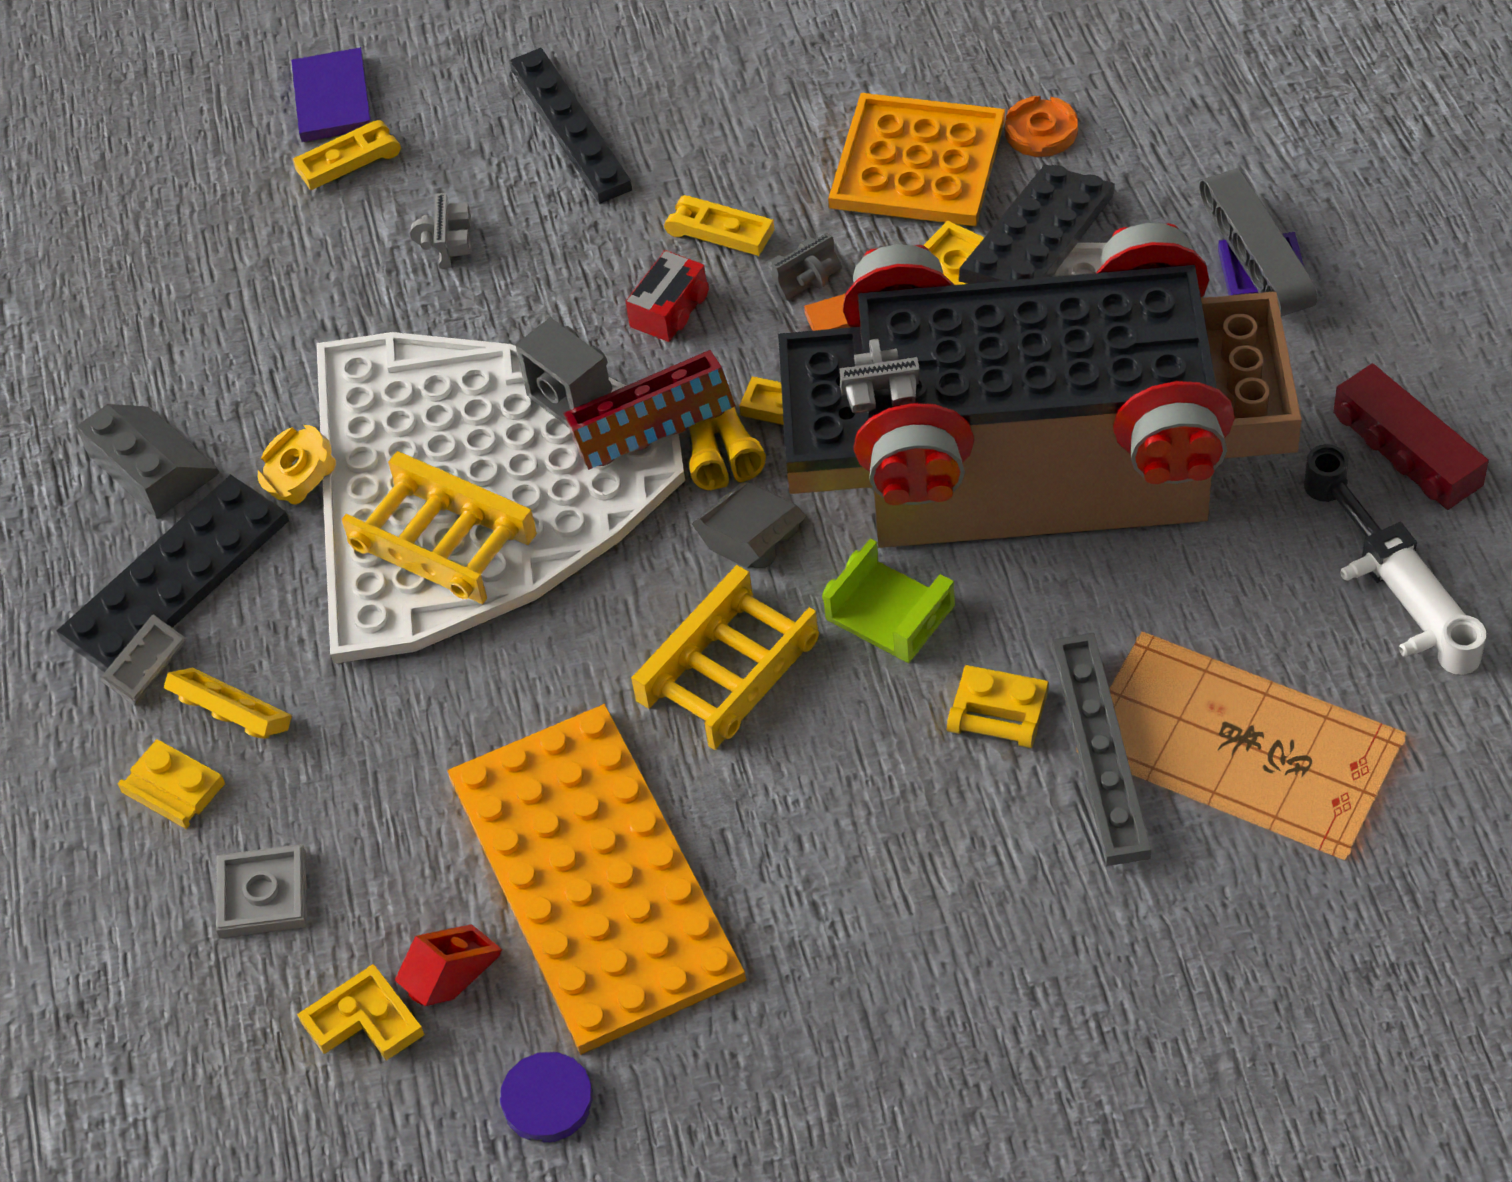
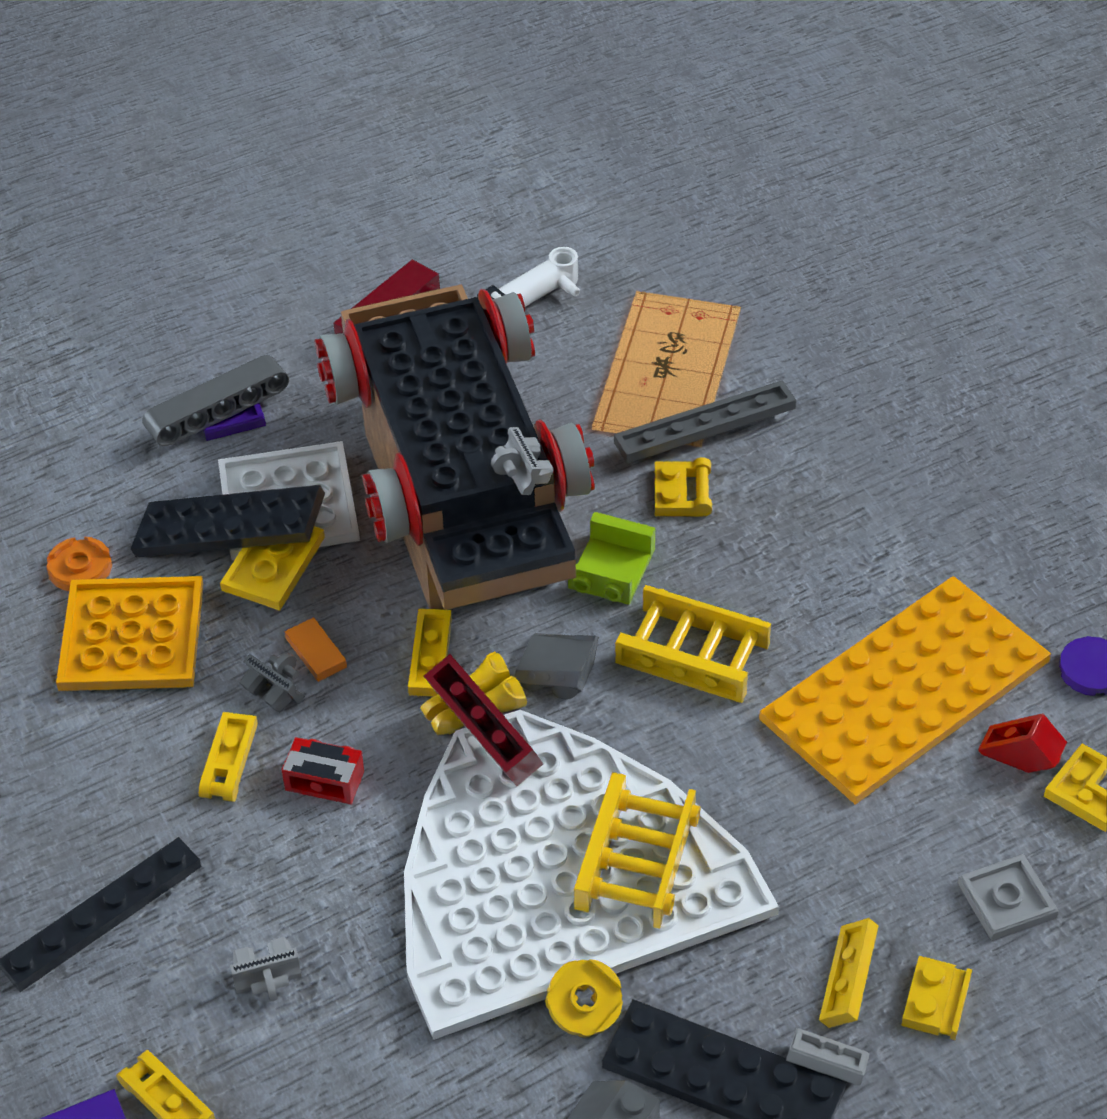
camera: 110 degrees left, 5 degrees down
dark grey brick [515,317,612,428] -> none

